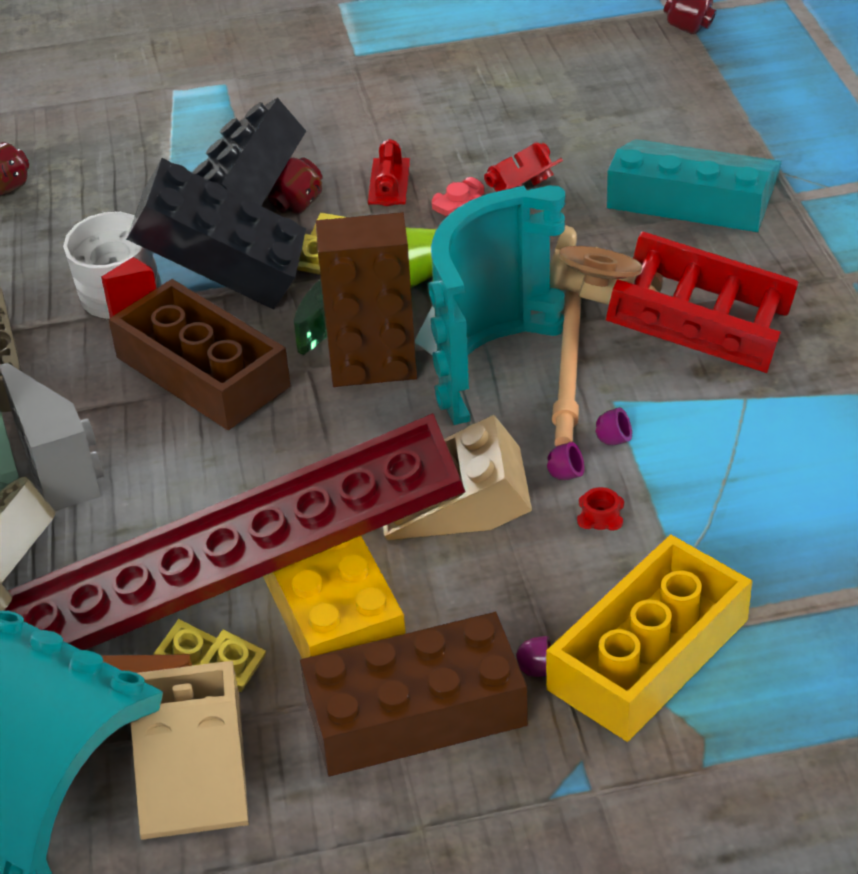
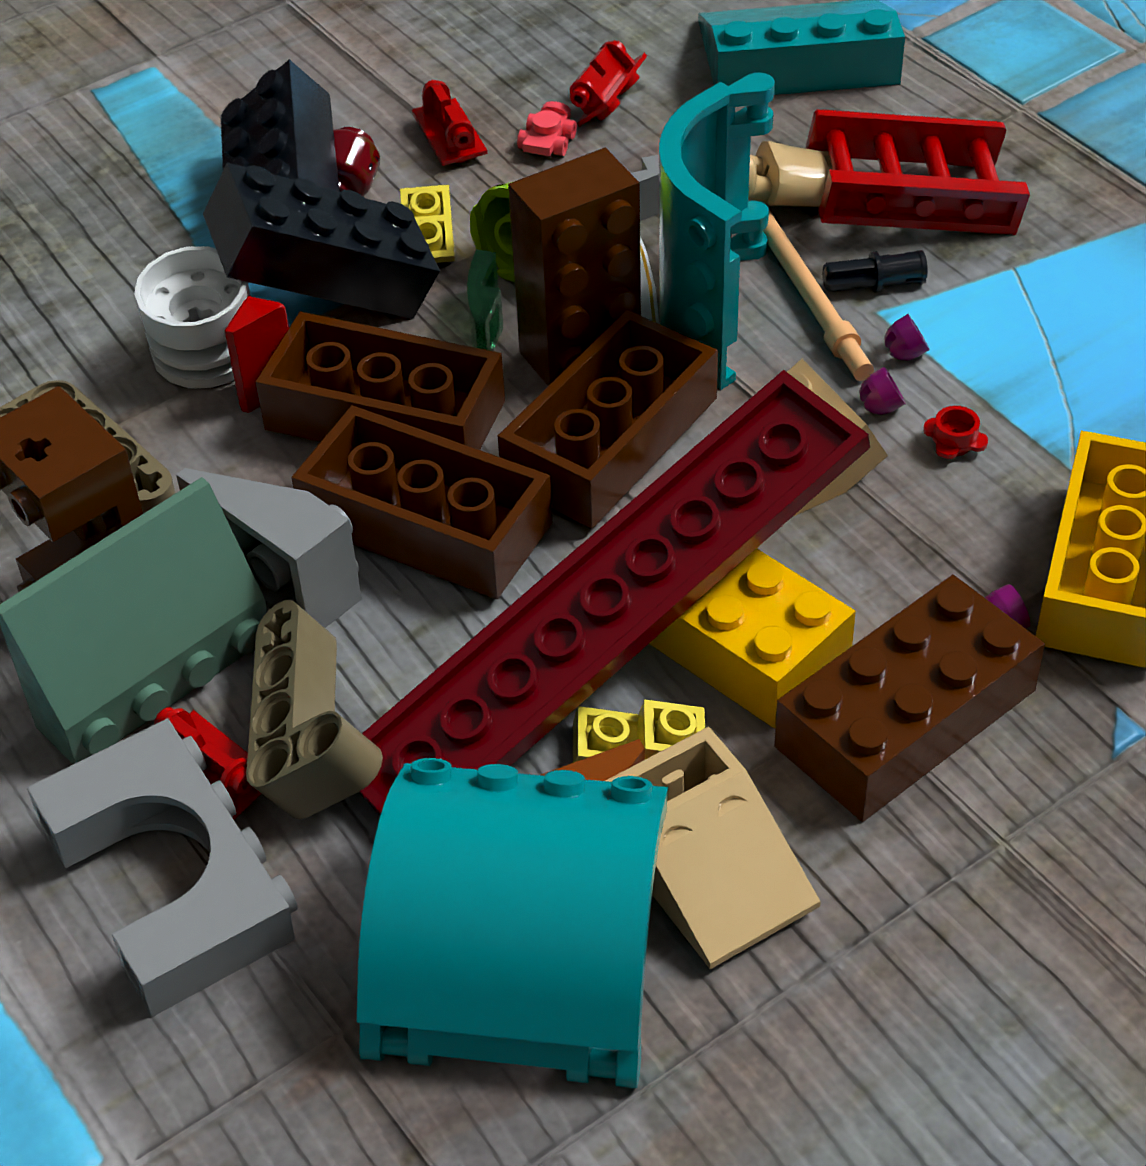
camera: 25 degrees left, 5 degrees up
medium nougat dish [559,246,642,287] -> none
none -> reddish brown brick [291,405,553,600]
none -> reddish brown brick [497,310,718,529]
none -> black axle [822,250,928,293]

